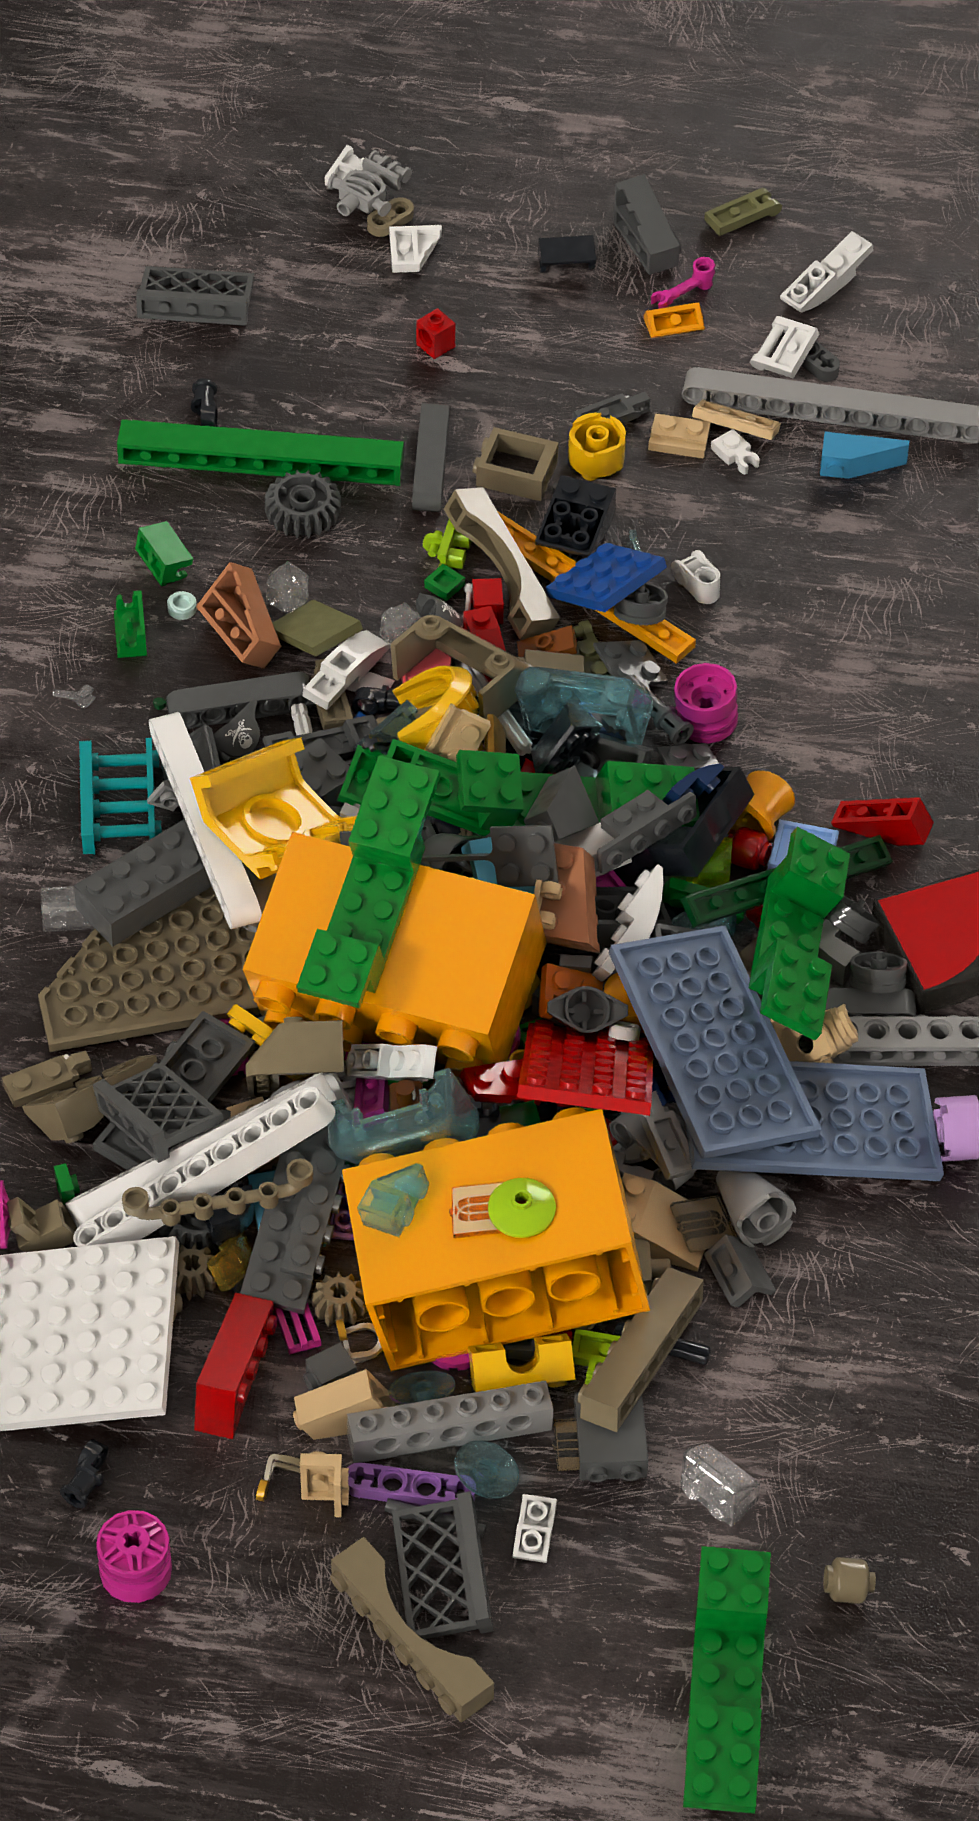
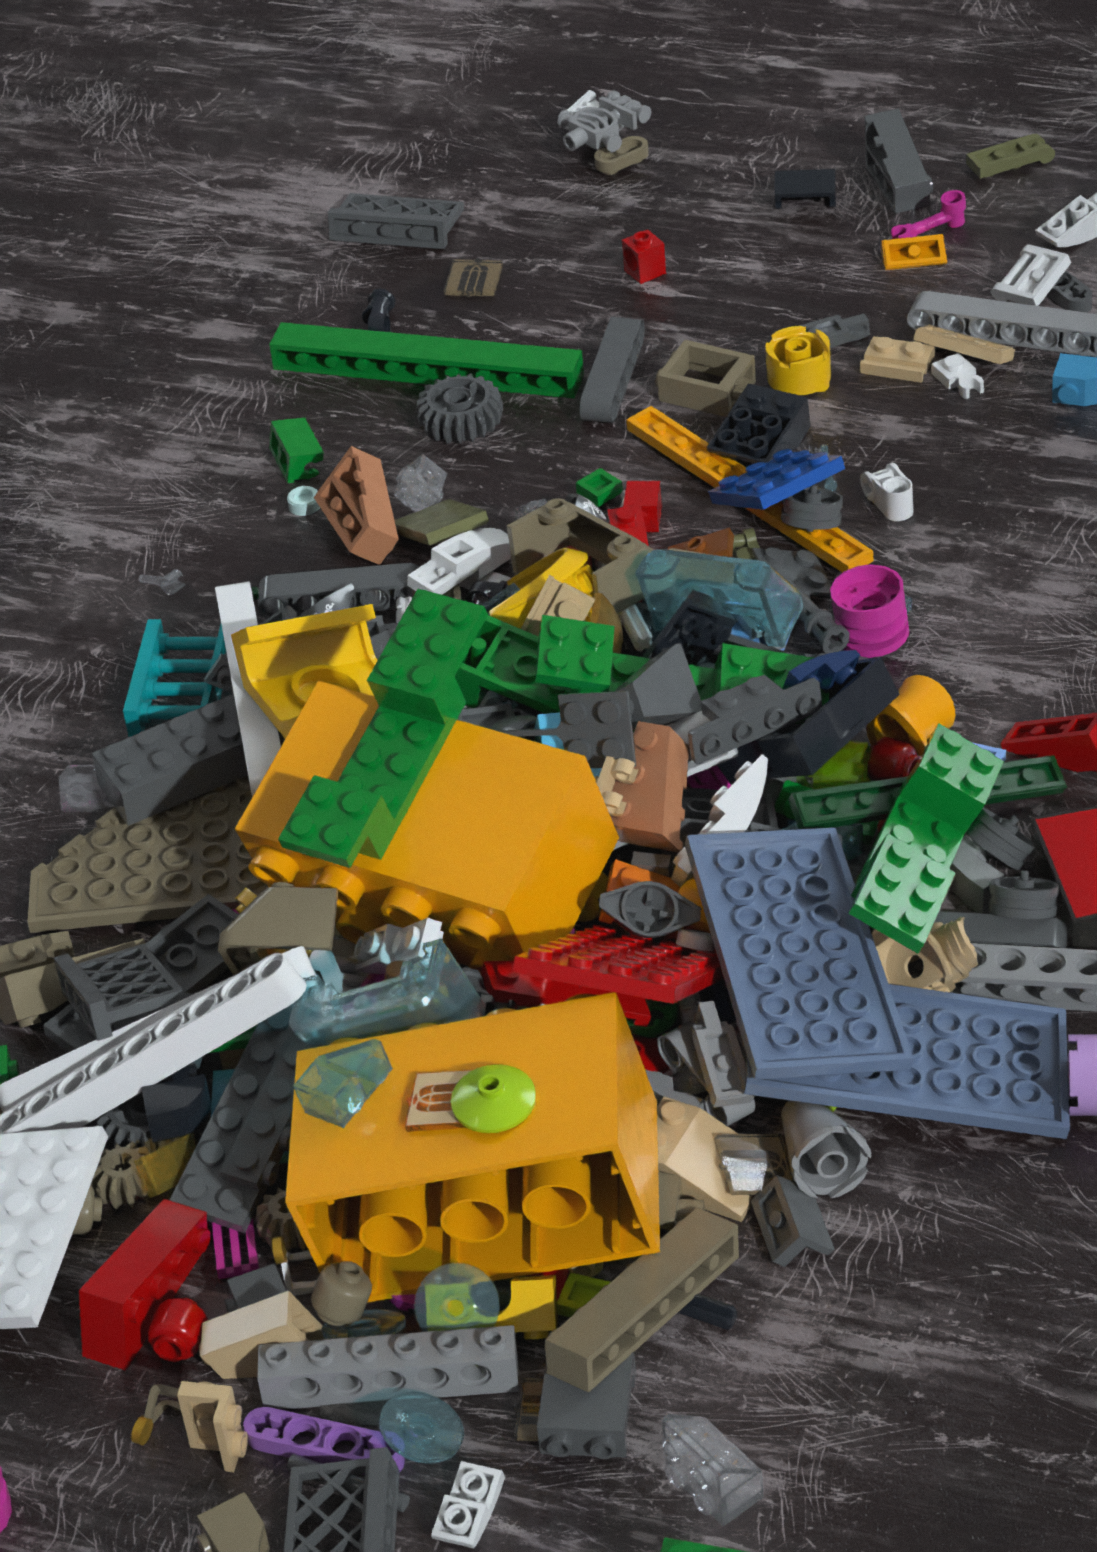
camera: 15 degrees right, 10 degrees down
green hinge [114,590,147,658] -> none
dark tan bar [122,1159,313,1226] -> none
white wing [389,225,442,273] -> none
lime hips [422,519,472,569] -> none
dark tan arch [444,487,560,640] -> none
none -> red head [148,1298,208,1362]
none -> dark tan head [311,1261,372,1326]
none -> clear light blue dish [415,1263,500,1332]
none -> clear smoke piece [444,258,503,298]

